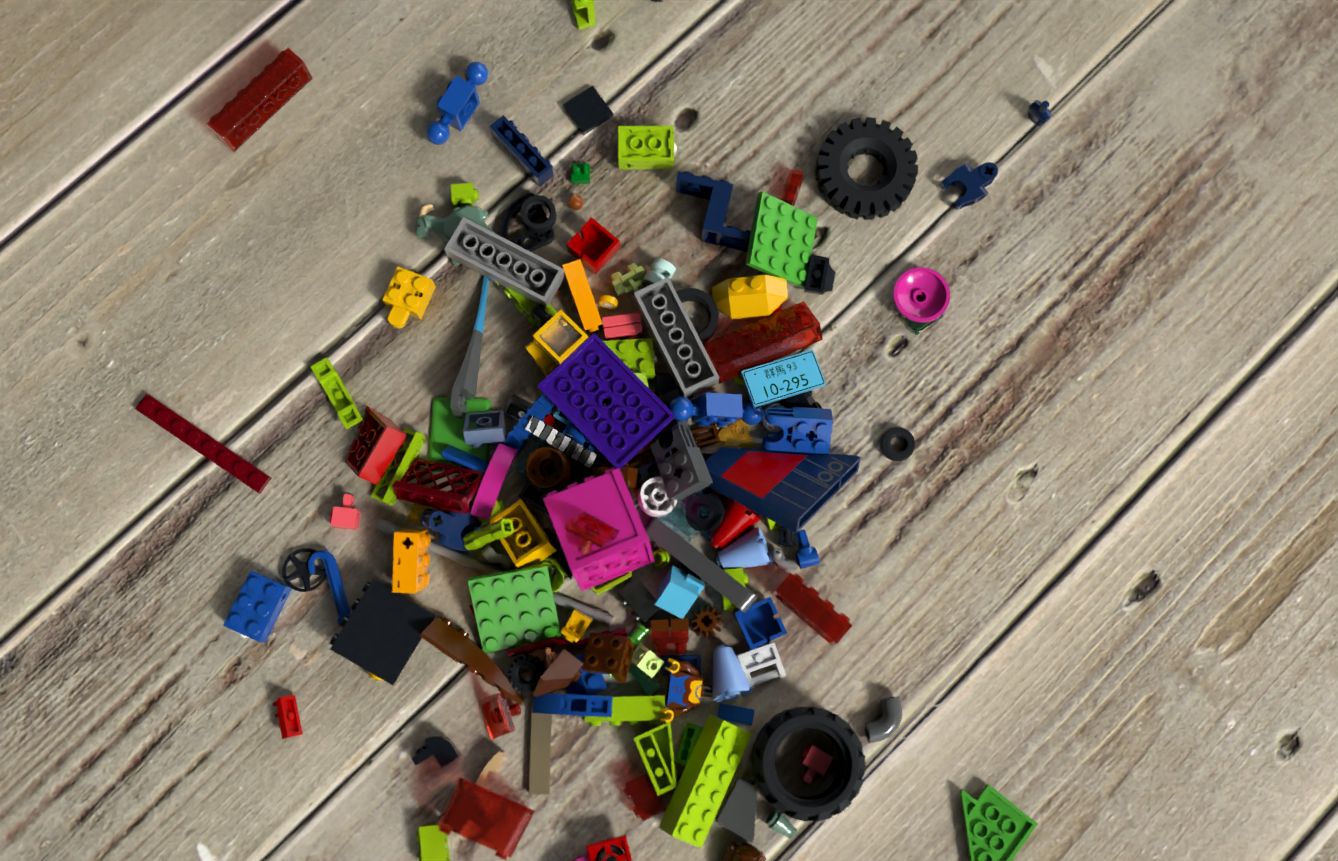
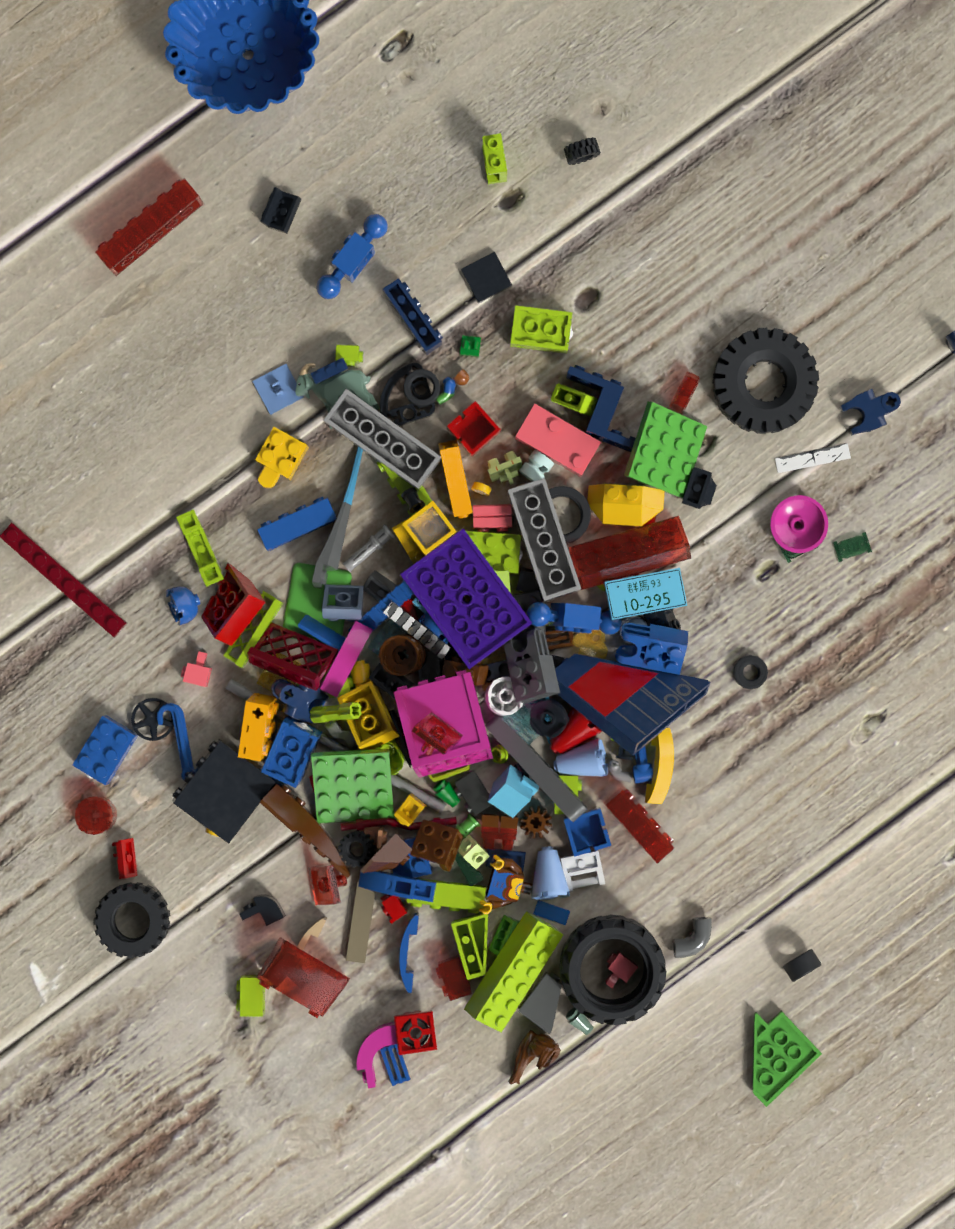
camera: 15 degrees right, 10 degrees up
none -> clear red brick [75,796,117,835]
none -> black tyre [93,882,171,958]
none -> blue cylinder [166,586,200,626]
none -> medium blue piece [253,364,304,415]
none -> blue brick [257,497,337,551]
none -> black bracket [260,187,302,234]
none -> blue piece [261,716,322,788]
none -> dark blue piece [310,358,348,384]
none -> light grey pin [343,524,395,573]
none -> yellow brick [351,660,371,689]
none -> red brick [380,894,408,924]
none -> blue slope [399,913,419,993]
none -> green cone [433,780,461,808]
none -> arm [436,377,456,405]
none -> coral brick [515,404,601,477]
none -> lime brick [551,383,598,416]
none -> yellow slope [645,728,674,804]
none -> white sticker [775,443,851,473]
none -> black tyre [783,949,821,982]
none -> clear green piece [833,532,872,562]

